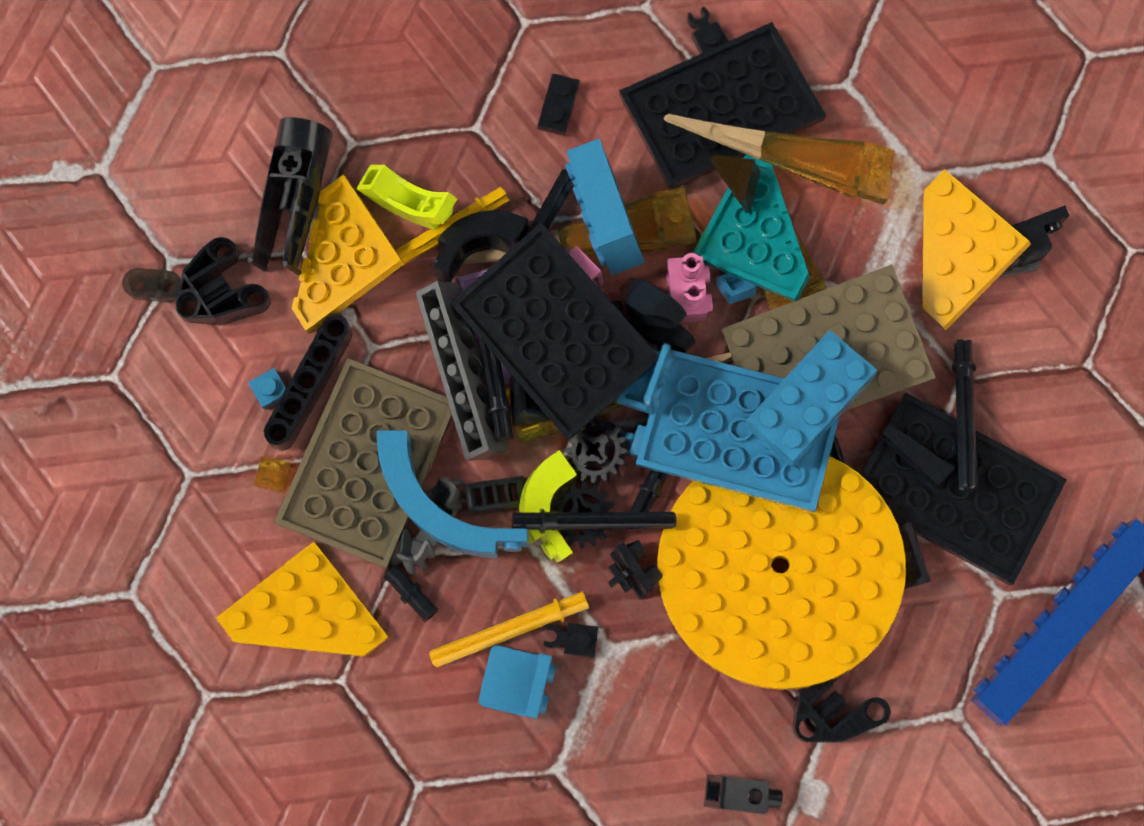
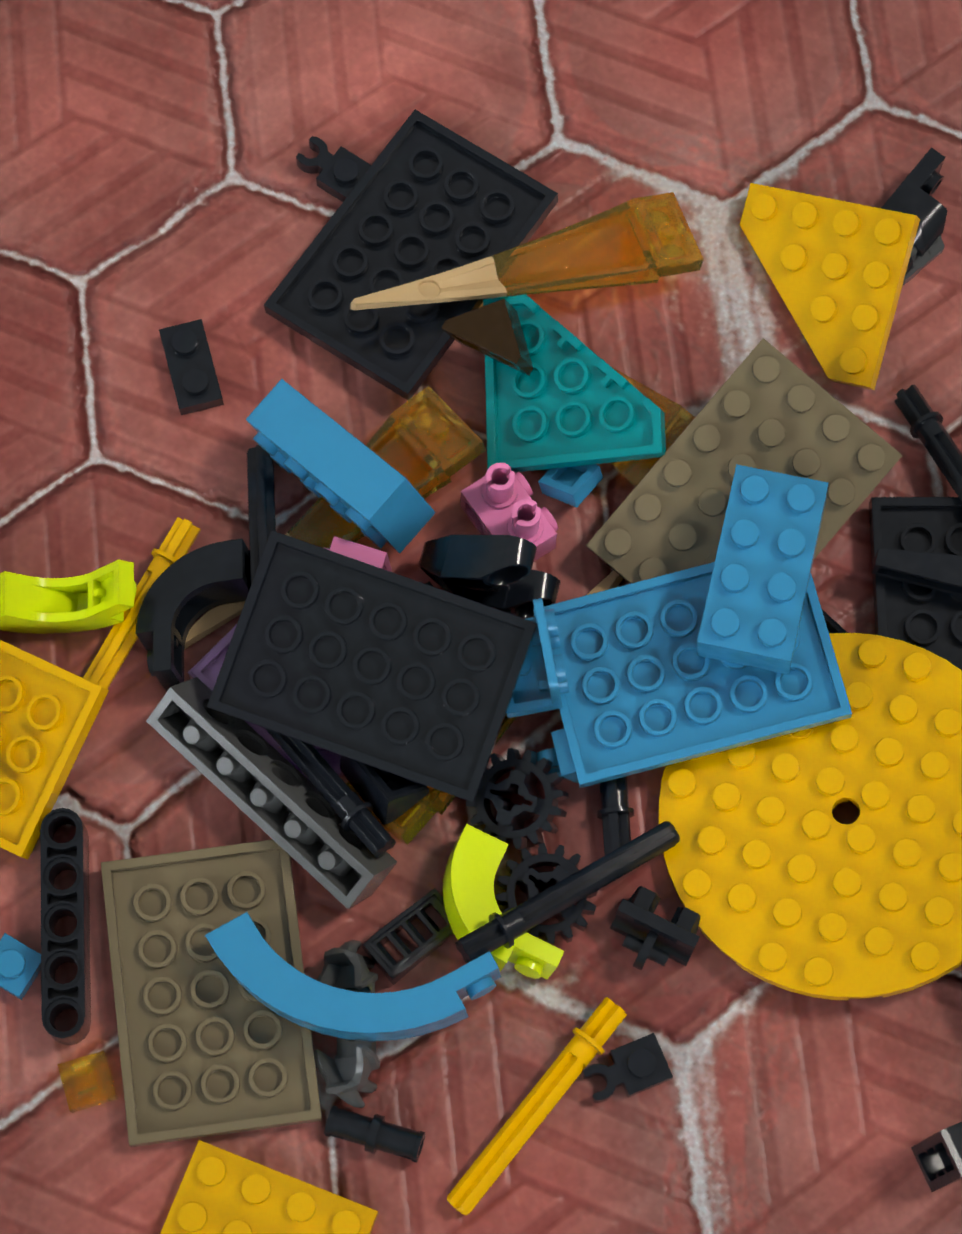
camera: 30 degrees left, 5 degrees down
dark azure bracket [478,645,557,720] -> none

